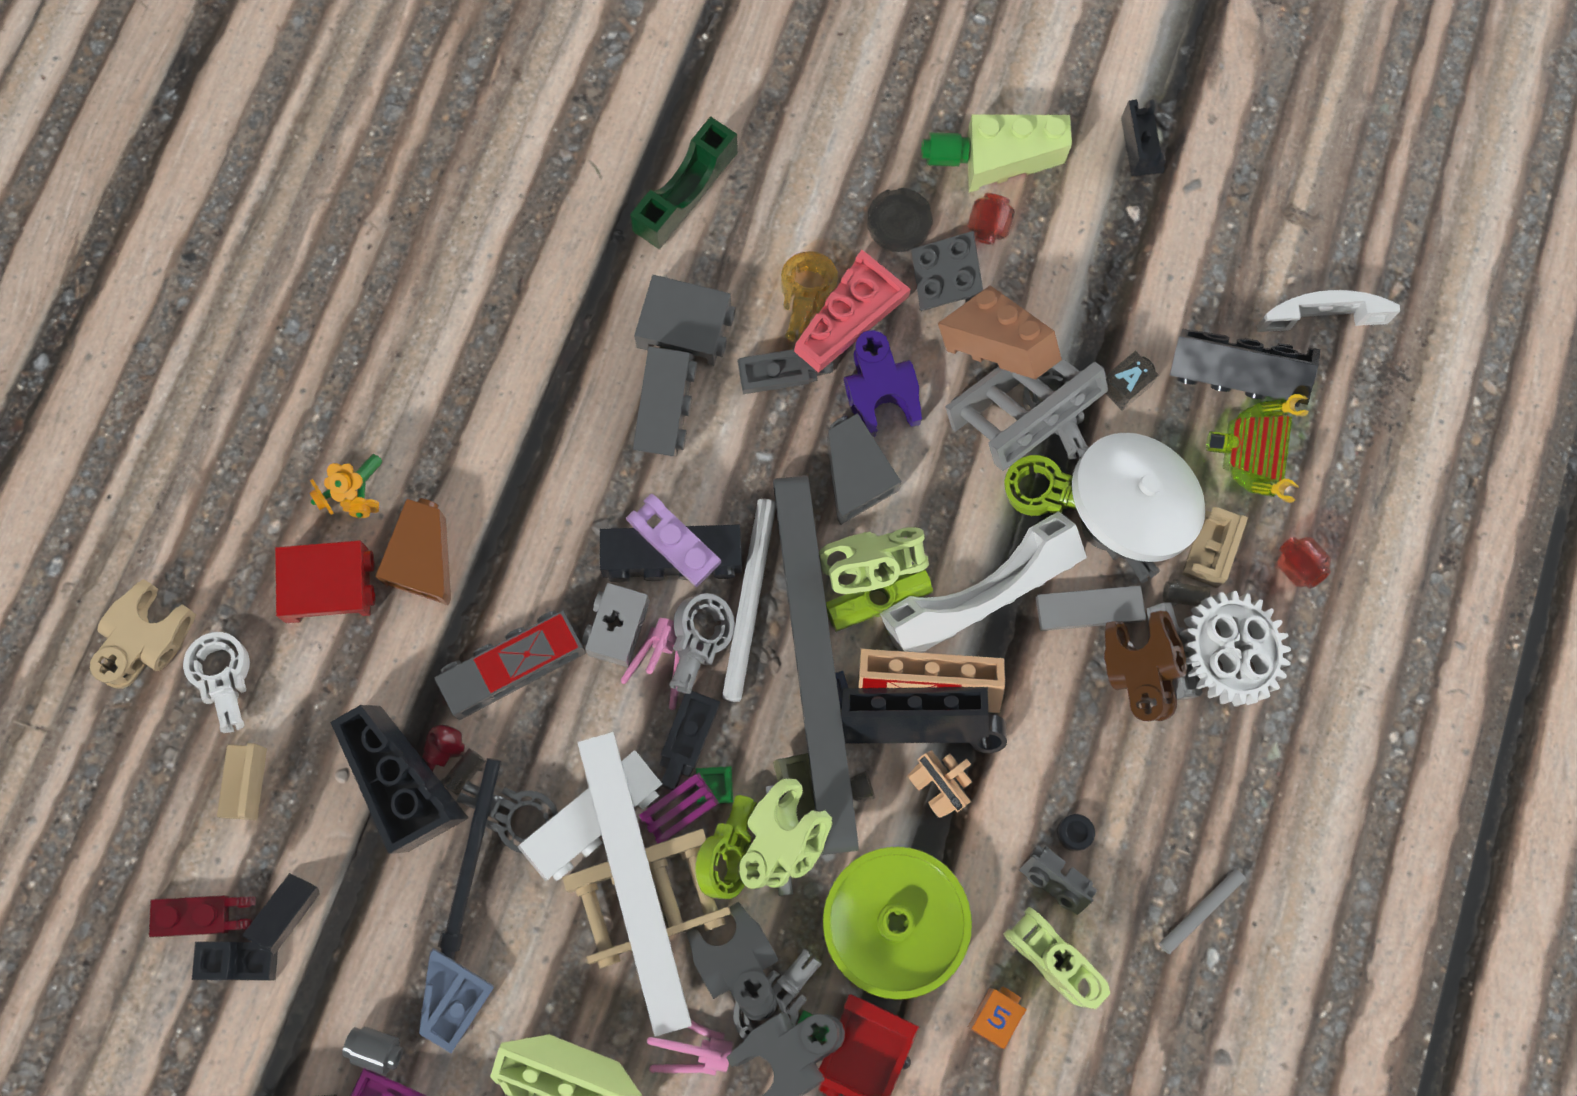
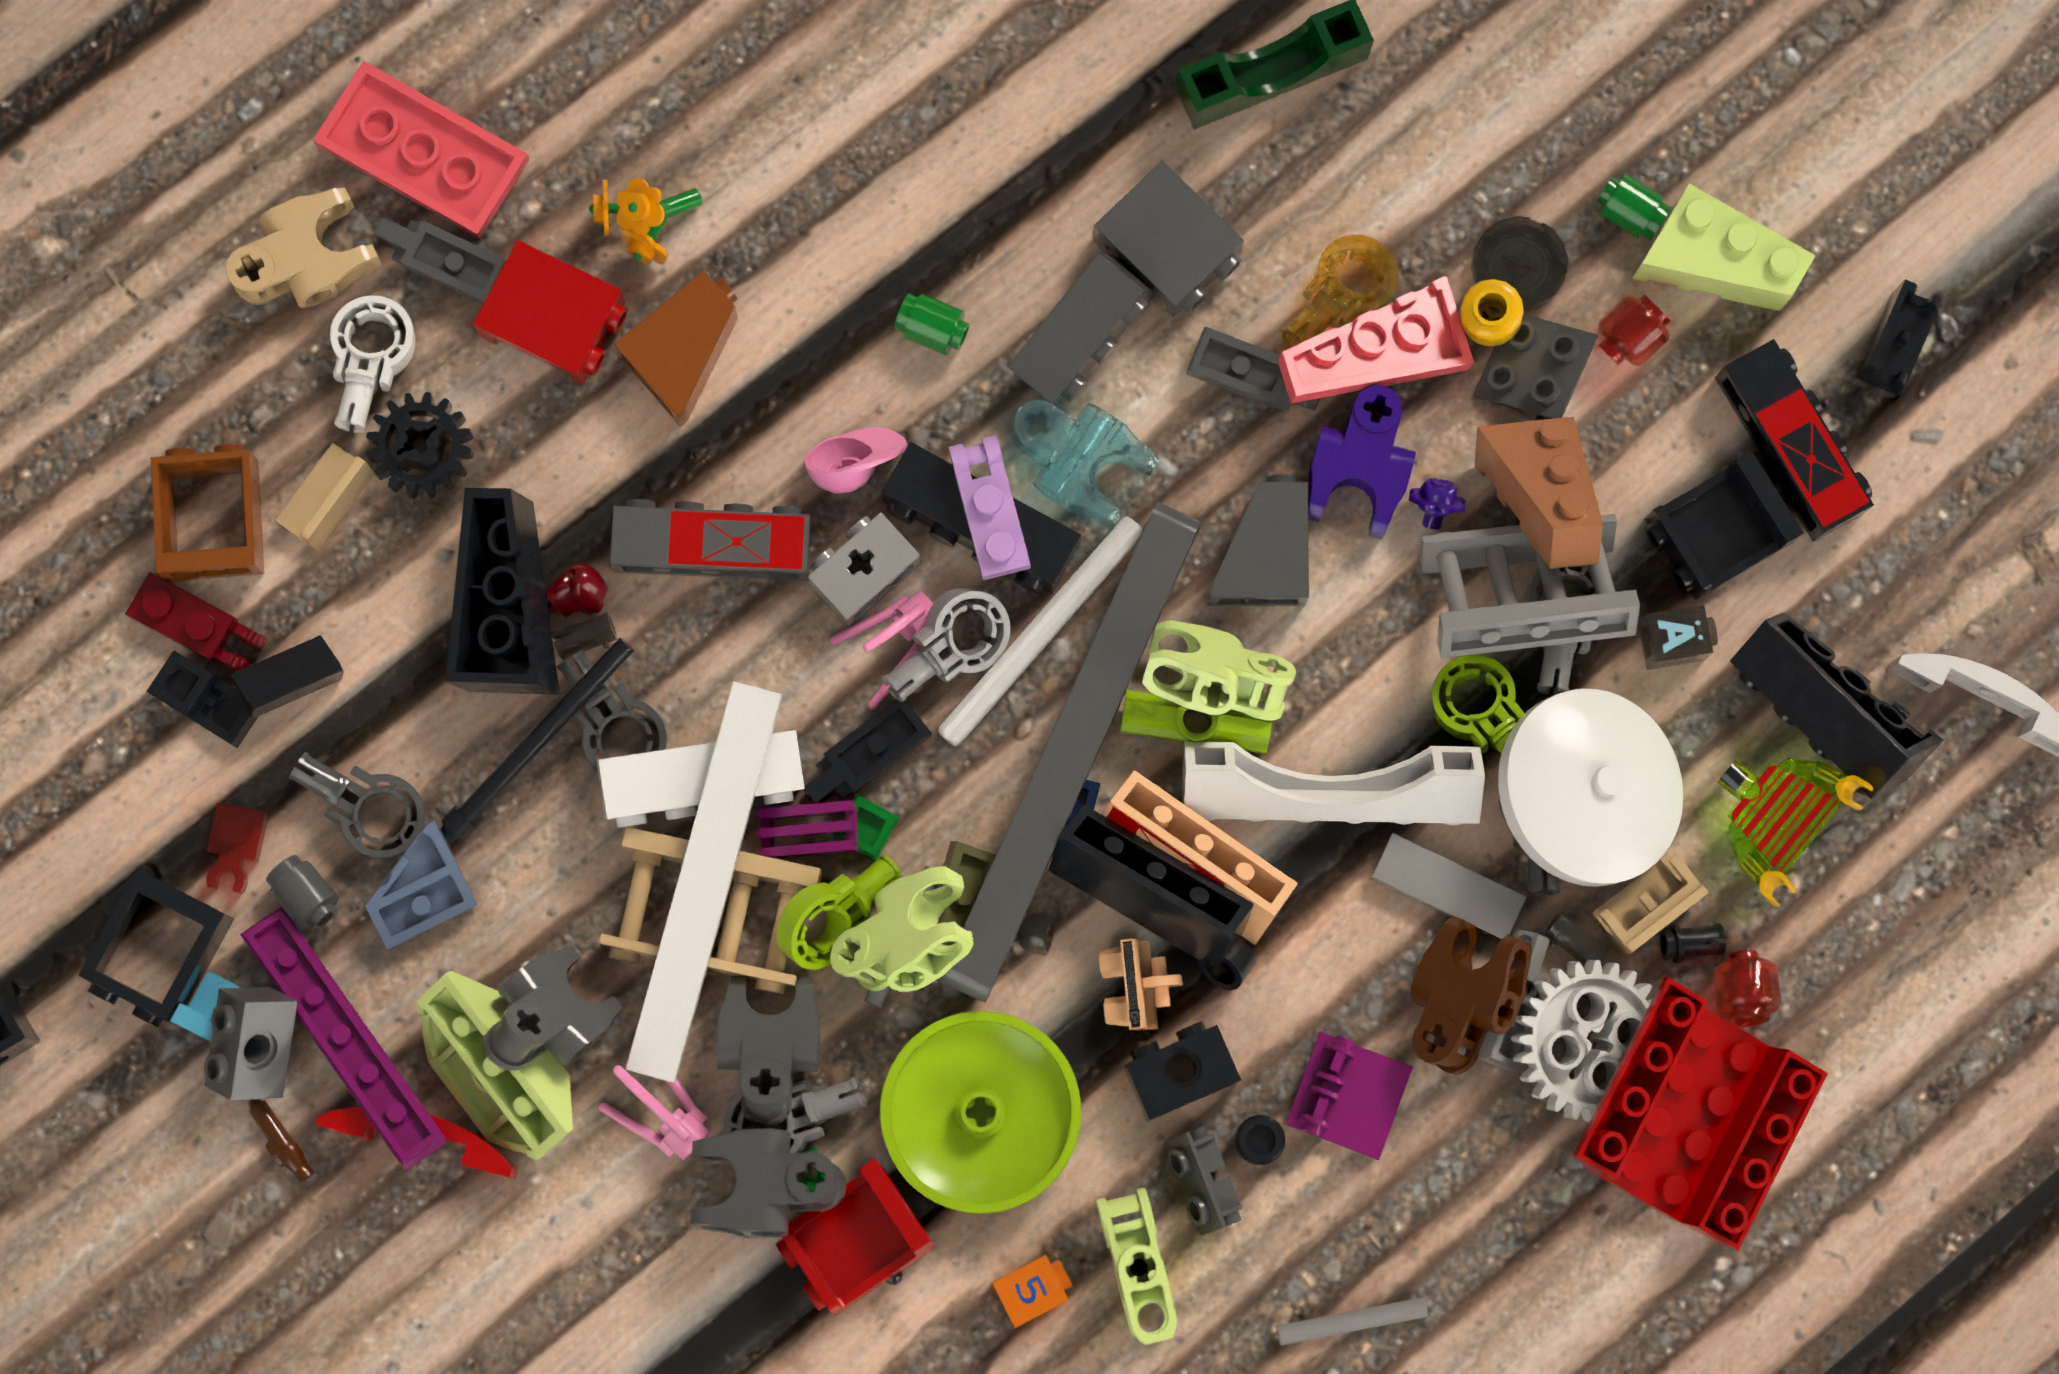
camera: 30 degrees right, 5 degrees up
none -> dark orange window [150,444,265,582]
none -> clear red plate [206,803,269,895]
none -> dark grey pin [289,752,426,859]
none -> coral plate [313,60,530,239]
none -> black gear [366,392,474,499]
none -> dark grey hinge [374,217,506,305]
none -> dark grey piece [482,947,625,1071]
none -> bright pink cap [804,427,908,494]
none -> green brick [894,293,970,356]
none -> clear light blue piece [1012,400,1159,529]
none -> black brick [1124,1021,1241,1122]
none -> magenta hinge [1285,1031,1413,1160]
none -> dark purple plant [1408,478,1466,530]
none -> yellow head [1460,279,1524,347]
none -> red slope [1573,976,1828,1251]
none -> black panel [1644,451,1804,601]
none -> black pin [1659,923,1726,964]
none -> black brick [1715,339,1874,542]

